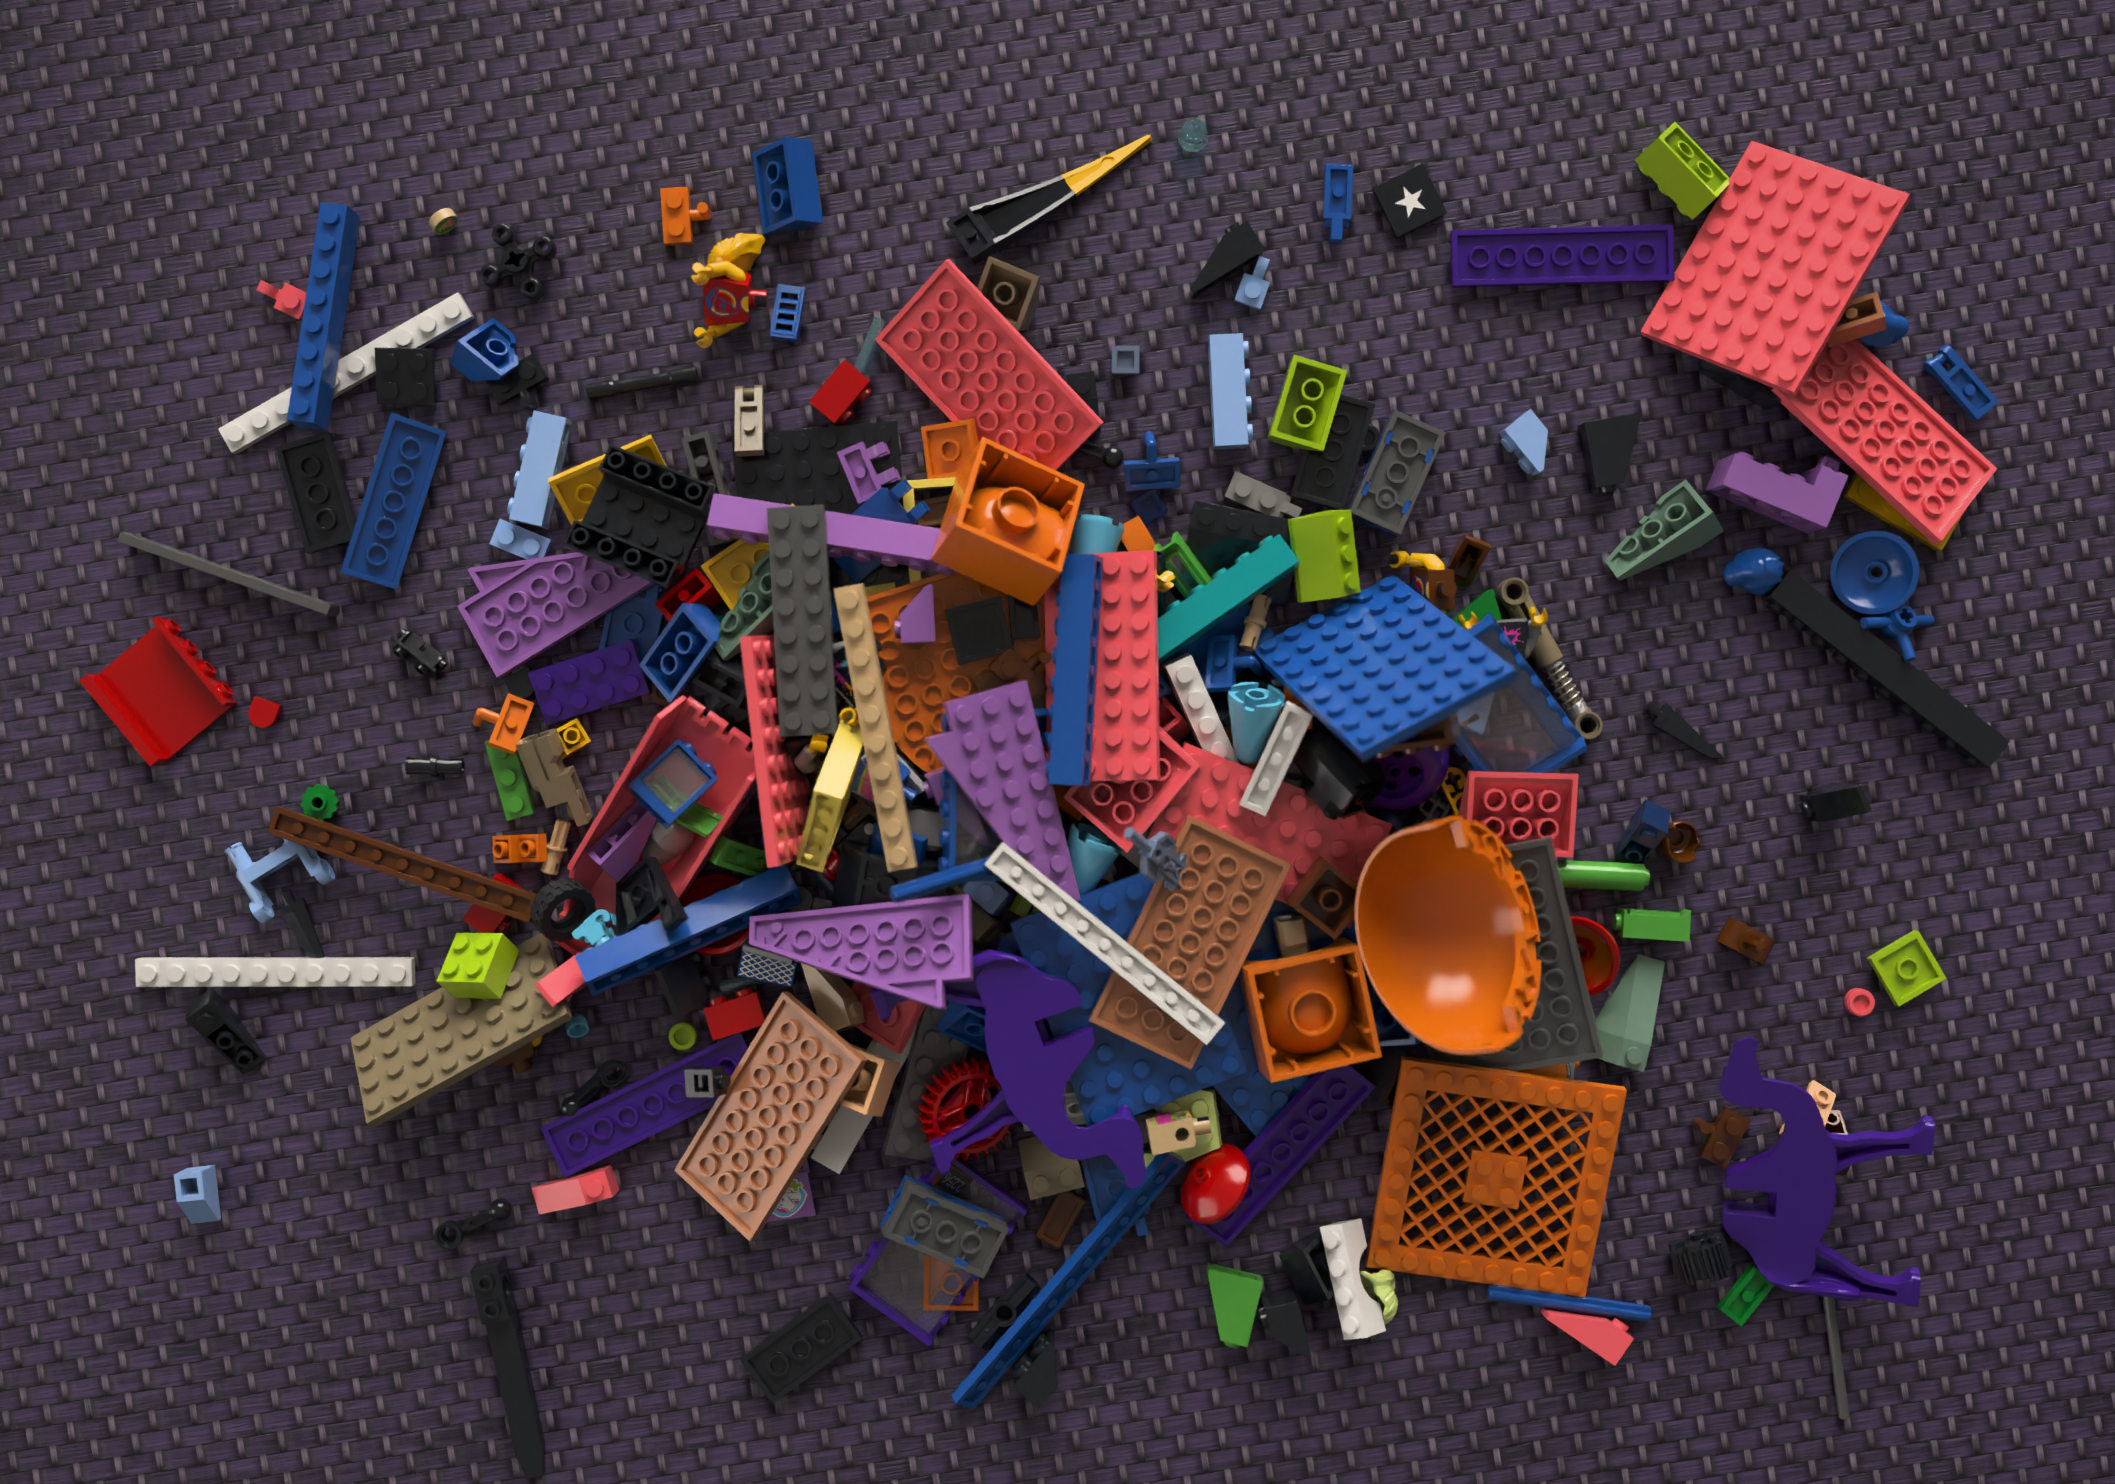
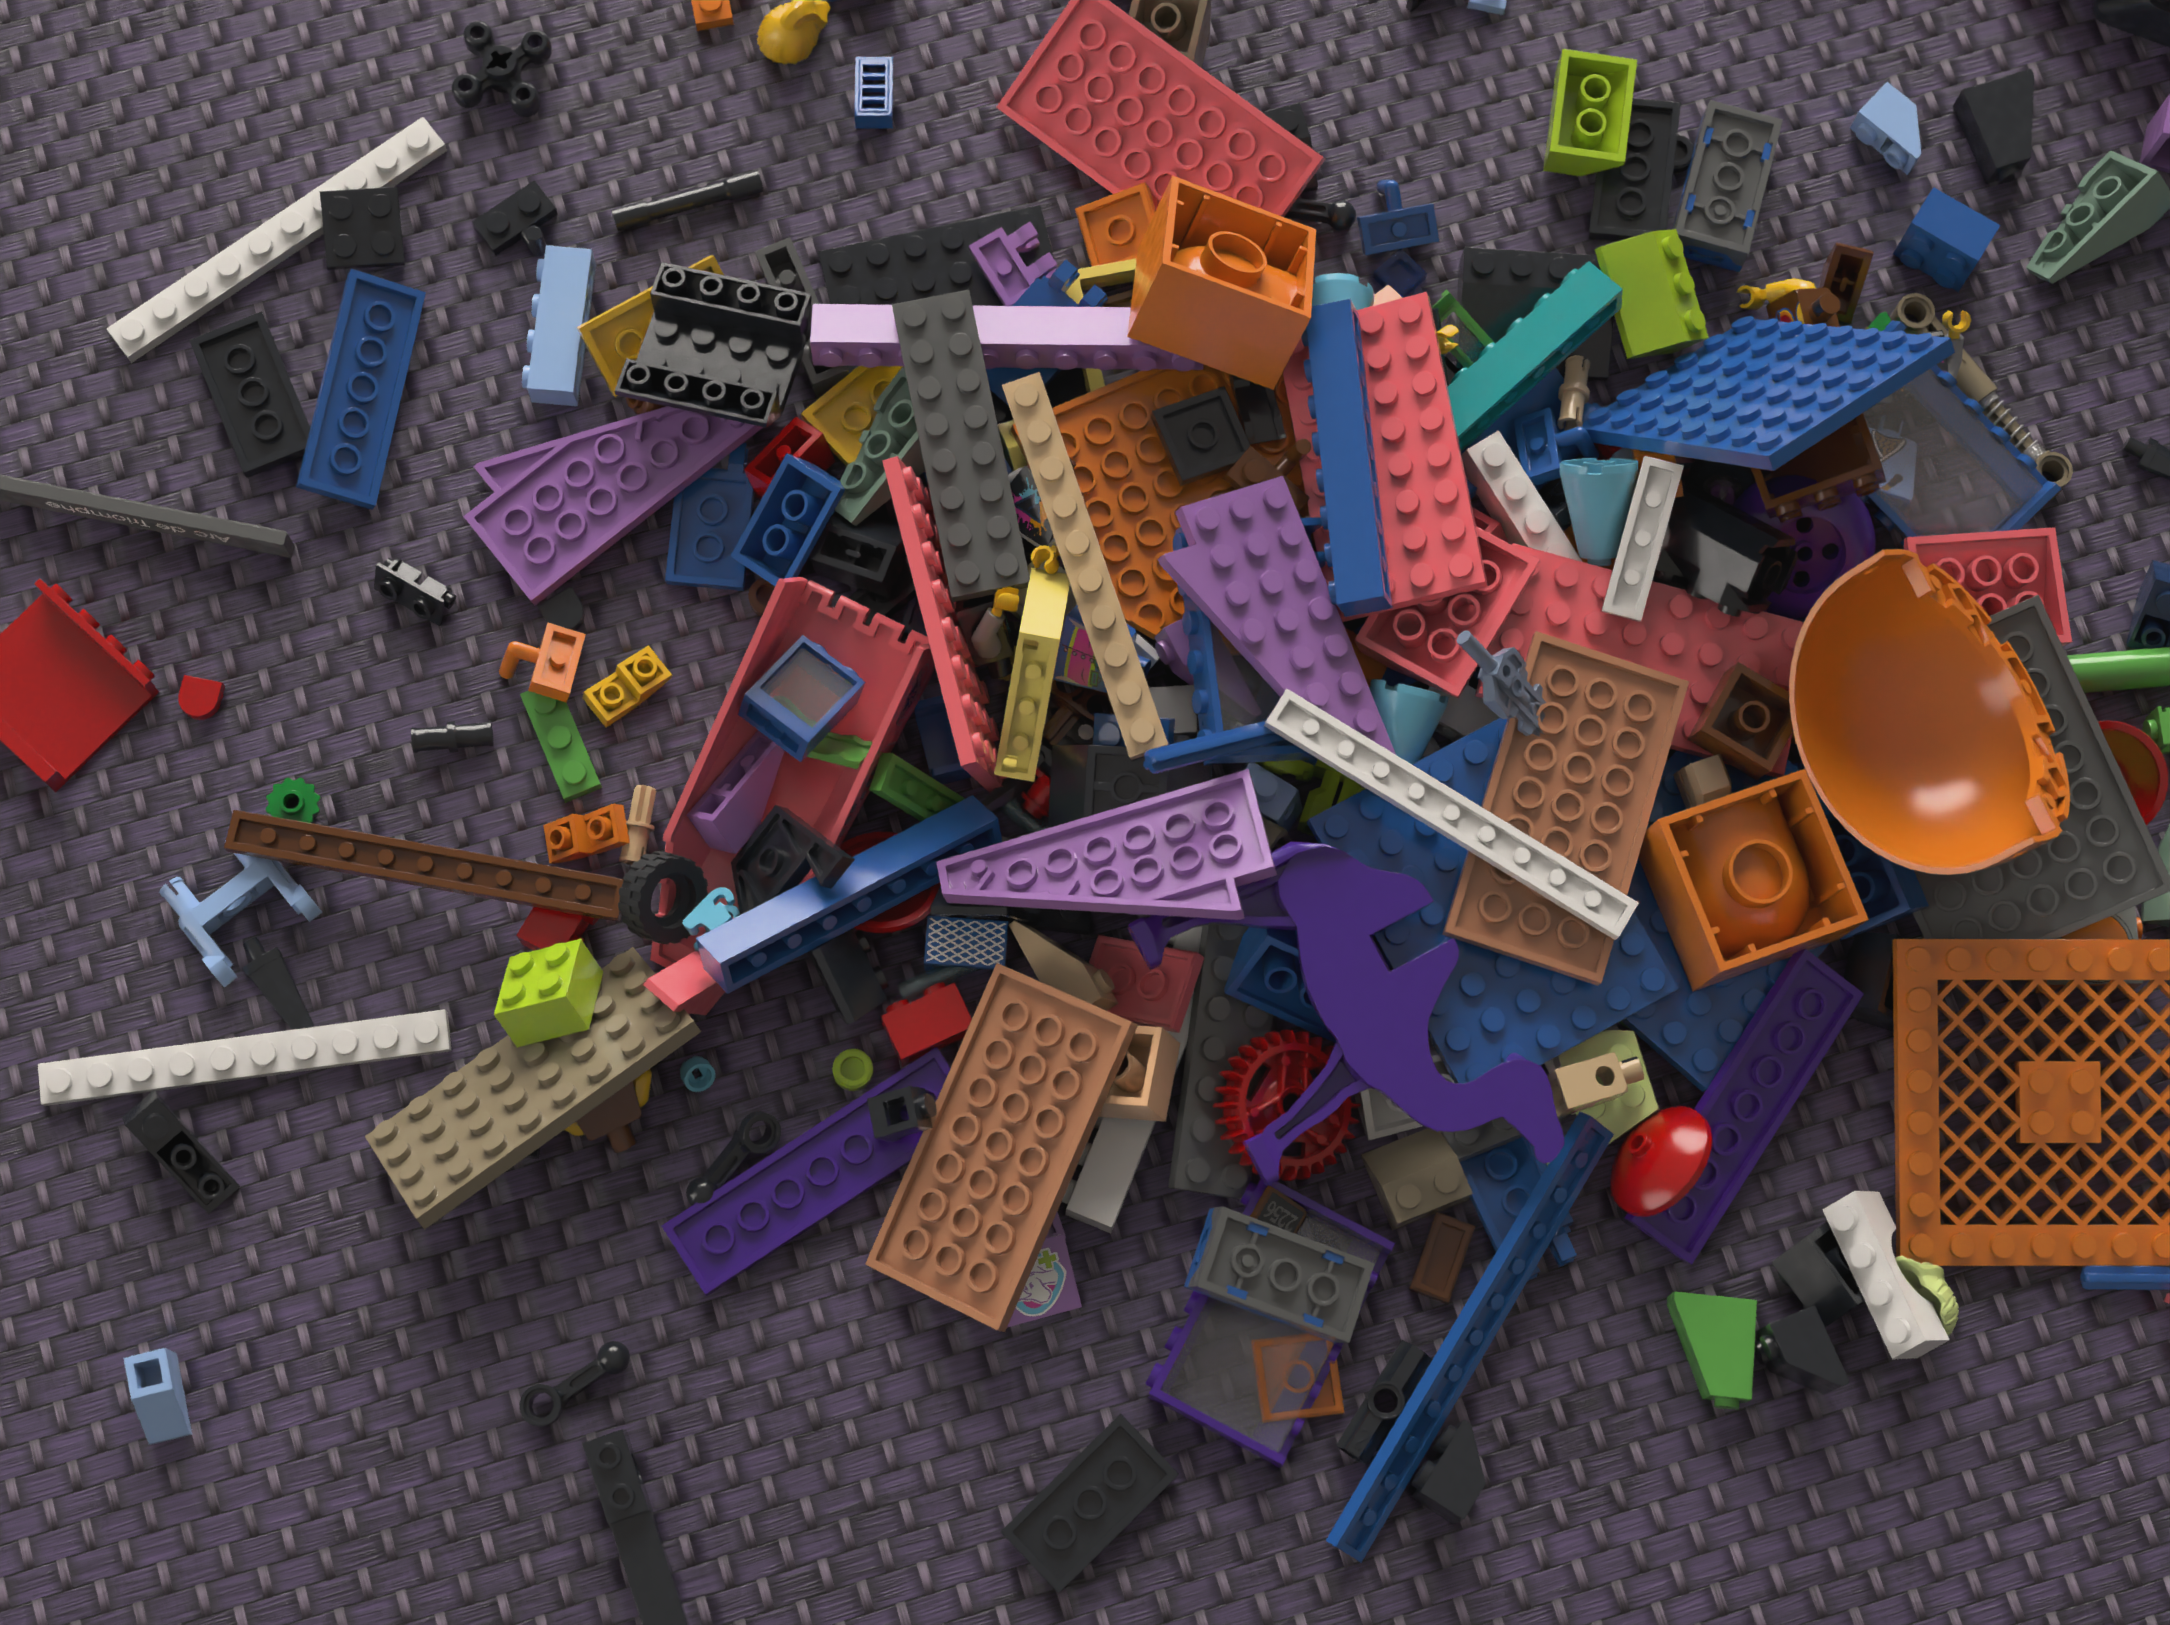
camera: 15 degrees left, 15 degrees down
coral plate [256,280,306,321] -> none
blue brick [287,203,361,431] -> none
tile [429,208,458,235] -> none
blue slope [450,318,519,381] -> none
light blue plate [489,519,553,559] -> none
dark tan plate [516,728,593,827] -> none
dark purple plate [528,639,652,725] -> none
coral slope [531,1164,619,1214] -> none
light grey piece [641,820,695,865] -> none
torso [691,261,768,348] -> none
plate [735,385,765,457] -> none
red brick [809,359,872,426] -> none
clear light blue piece [853,317,887,374] -> none
medium lavender slope [894,584,935,644] -> none
sand blue plate [1111,346,1139,375] -> none
light blue brick [1208,333,1253,450] -> none
light grey hinge [1224,471,1302,518] -> none
none -> blue brick [1893,187,2000,292]

